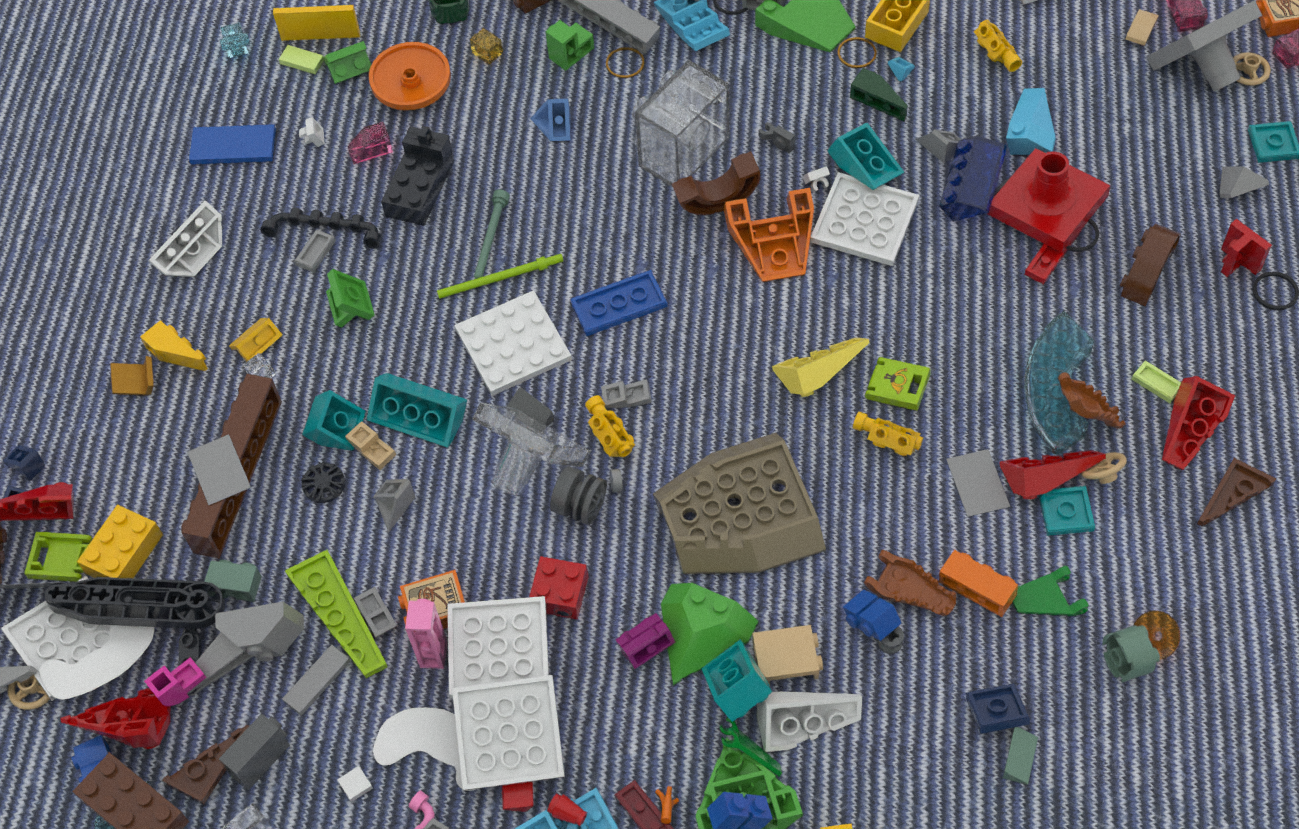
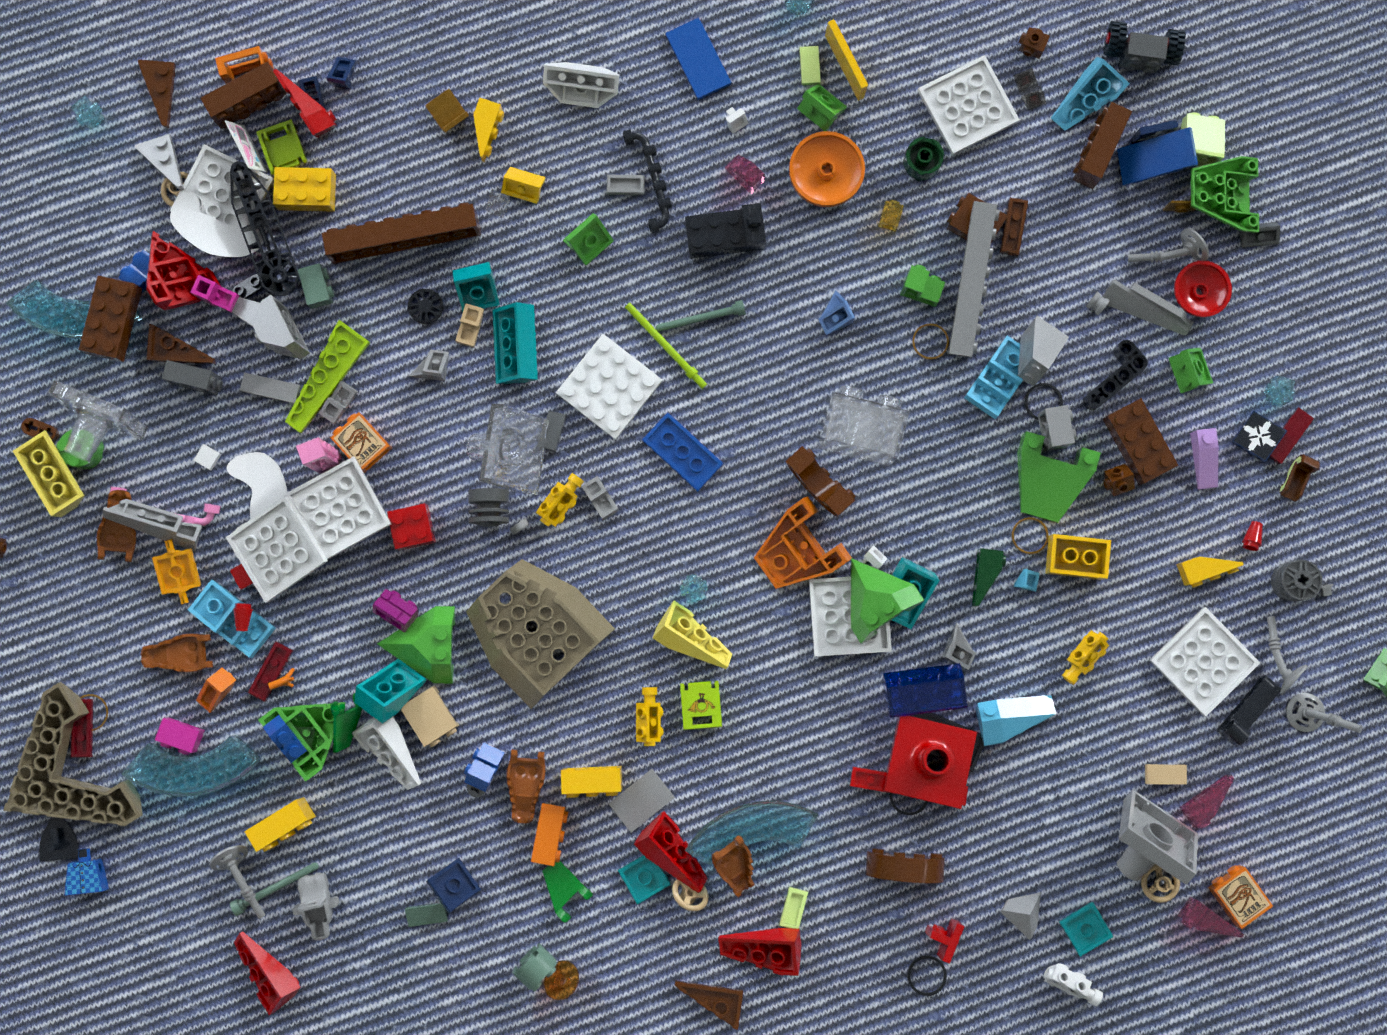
camera: 60 degrees right, 25 degrees up
light grey sticker [187,434,251,505] -> none
dark grey plate [758,122,795,154] -> none
none -> yellow brick [561,766,622,798]
none -> clear light blue brick [679,574,708,604]
none -> bright green wedge [851,558,925,644]

